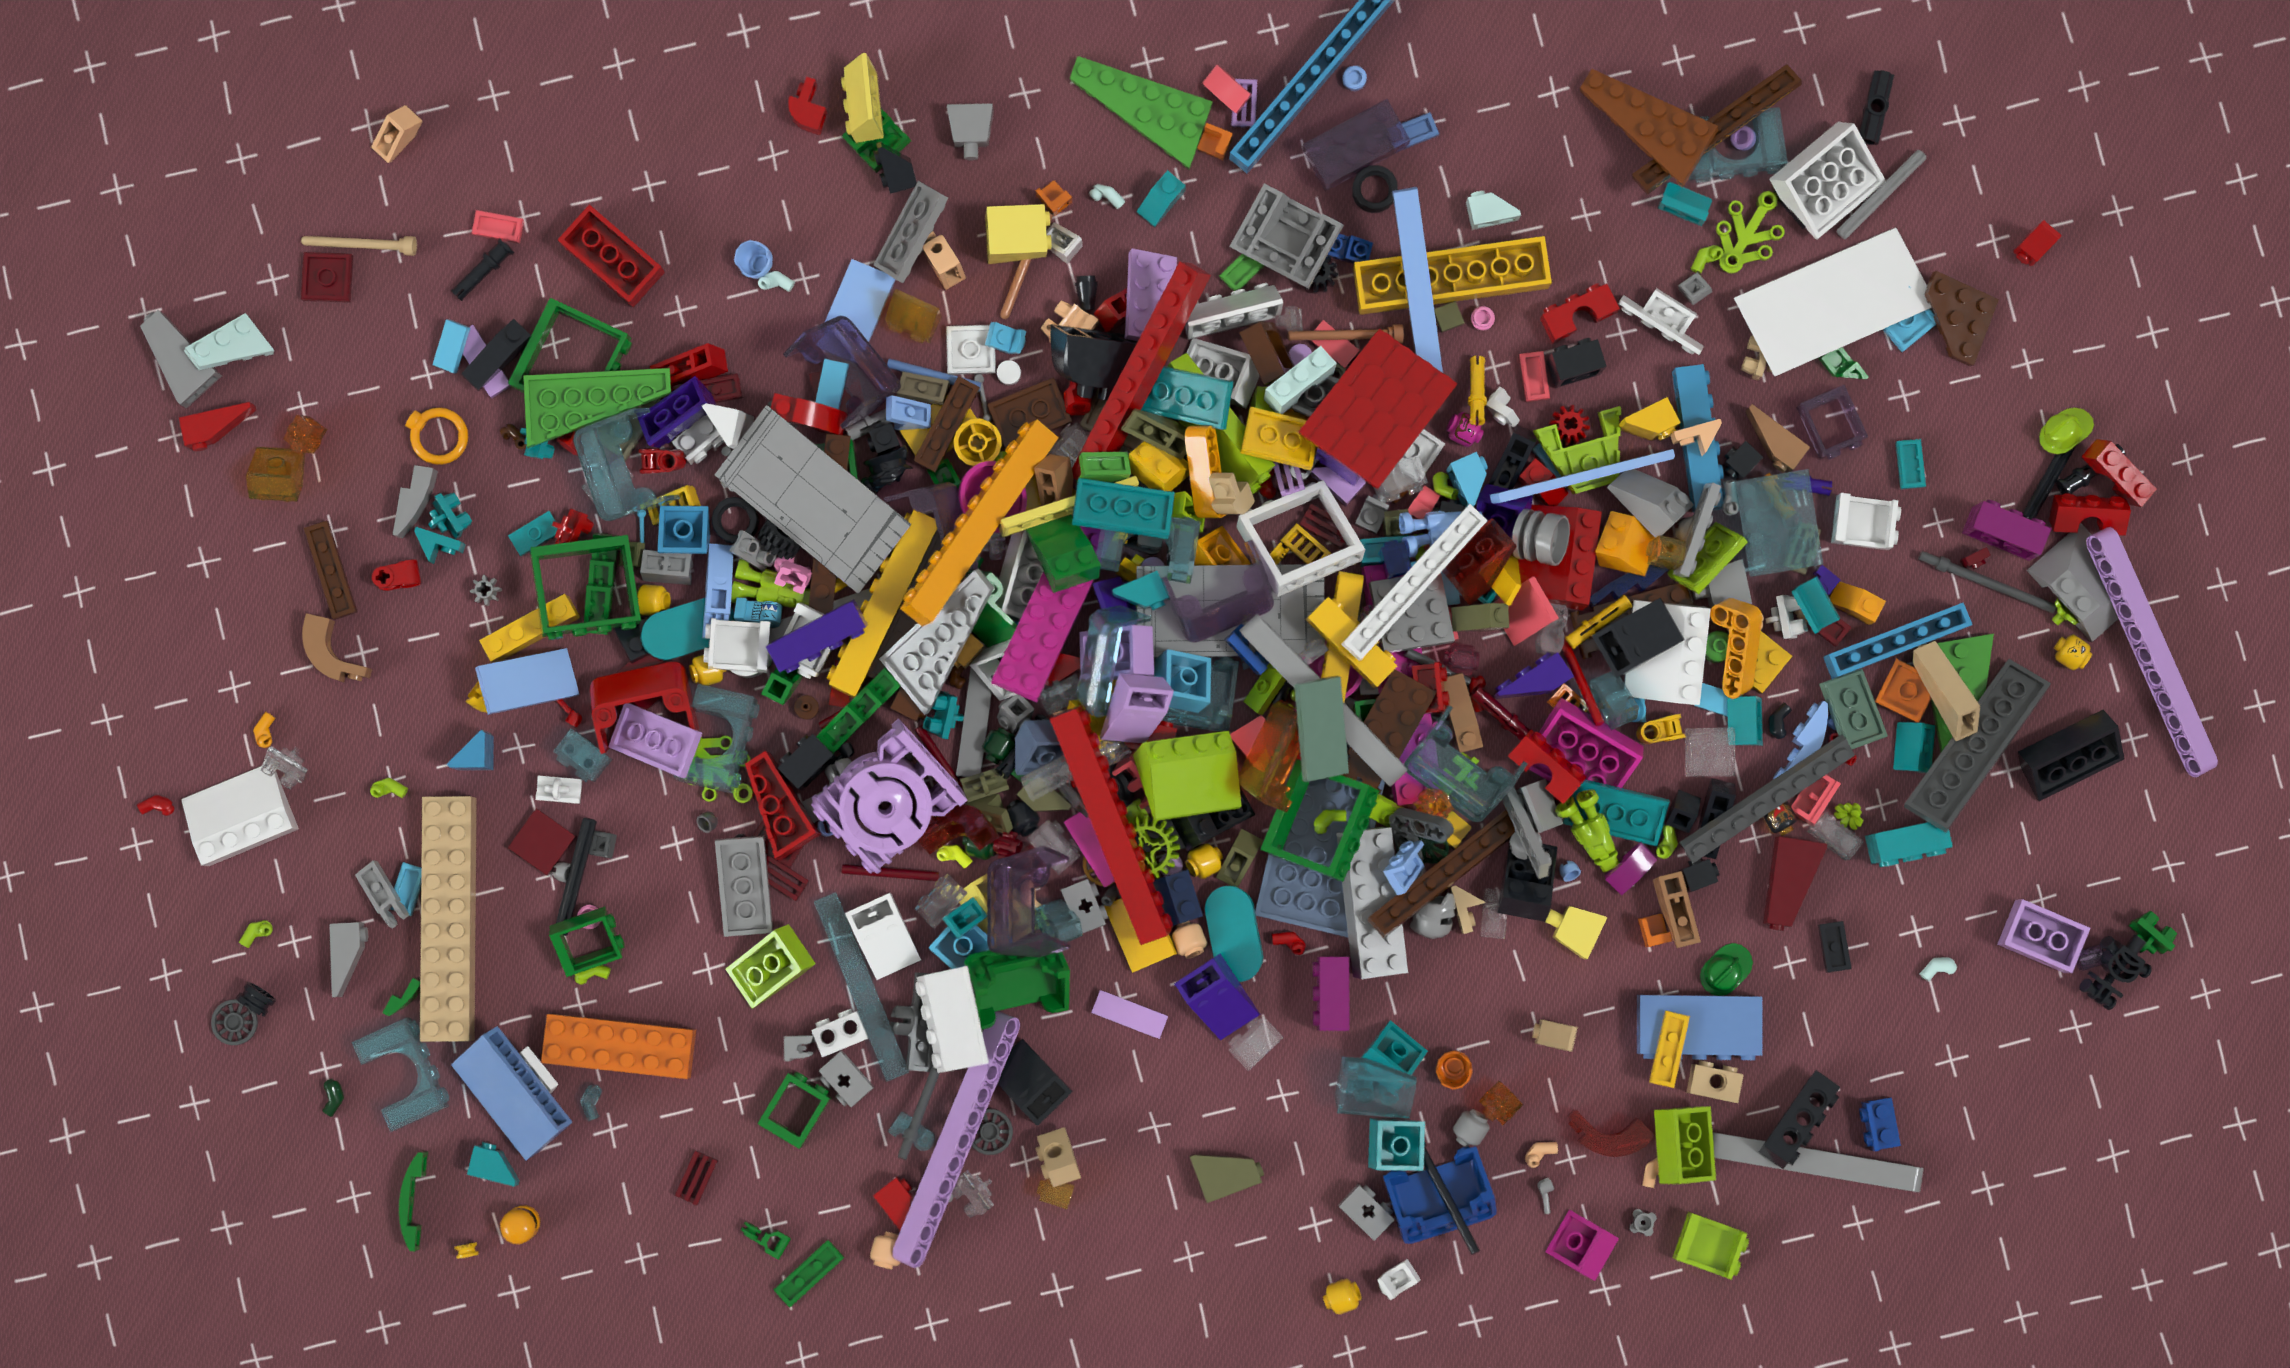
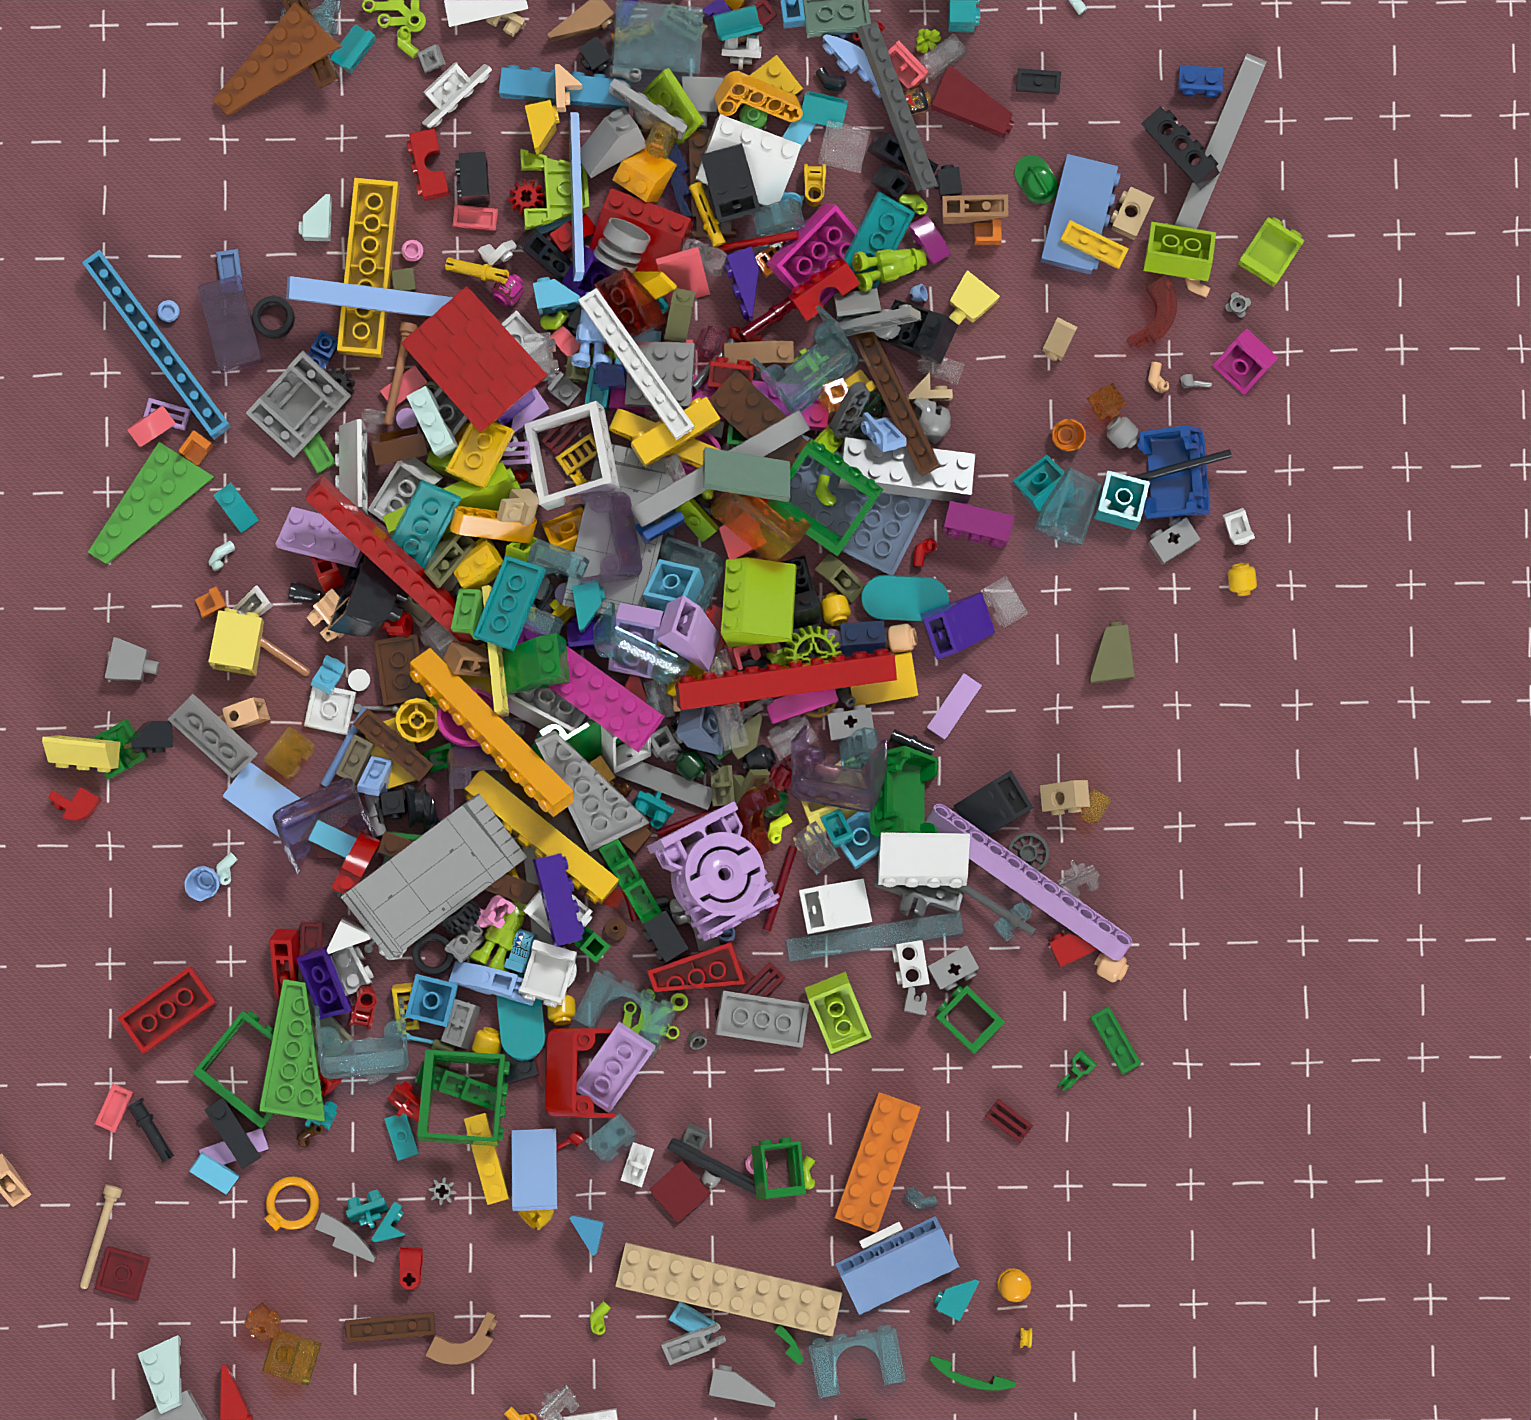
camera: 75 degrees left, 0 degrees up
none -> black pin [889,729,935,755]

